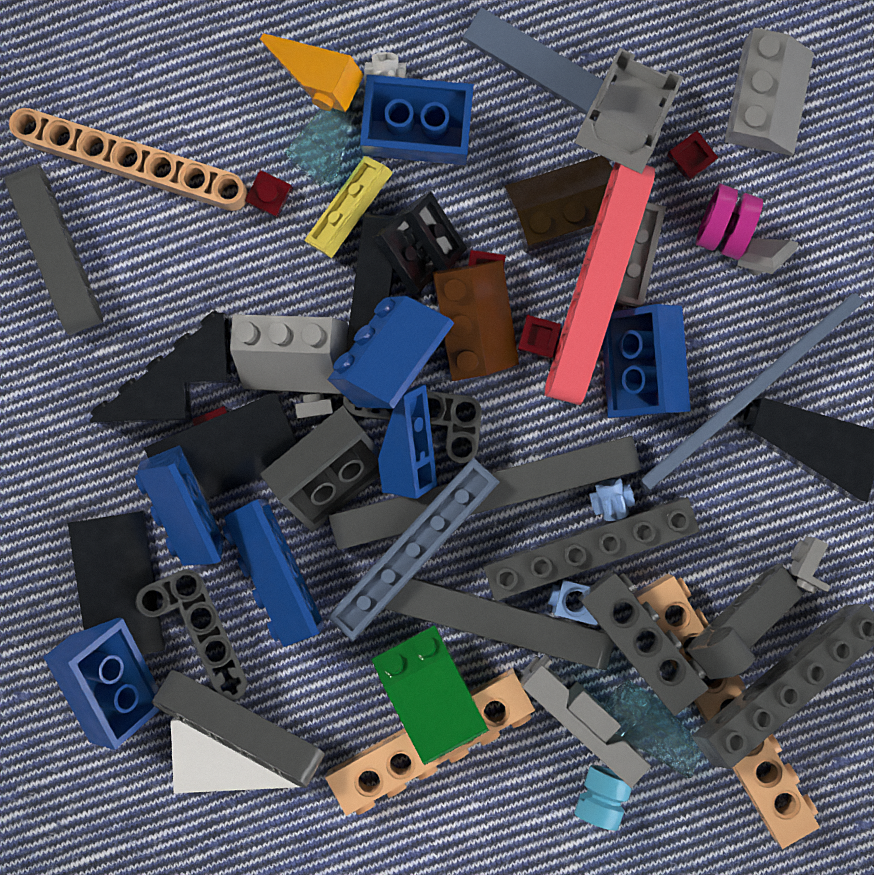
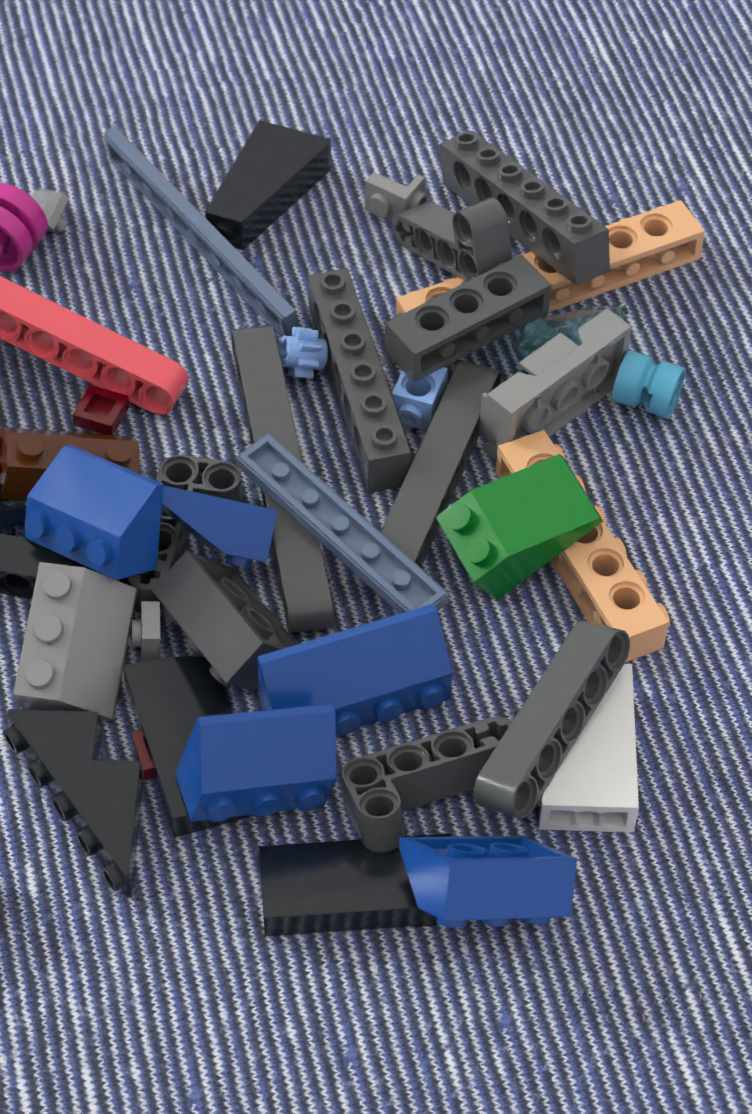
camera: 90 degrees left, 35 degrees down
blue slope [602,304,691,418] -> none

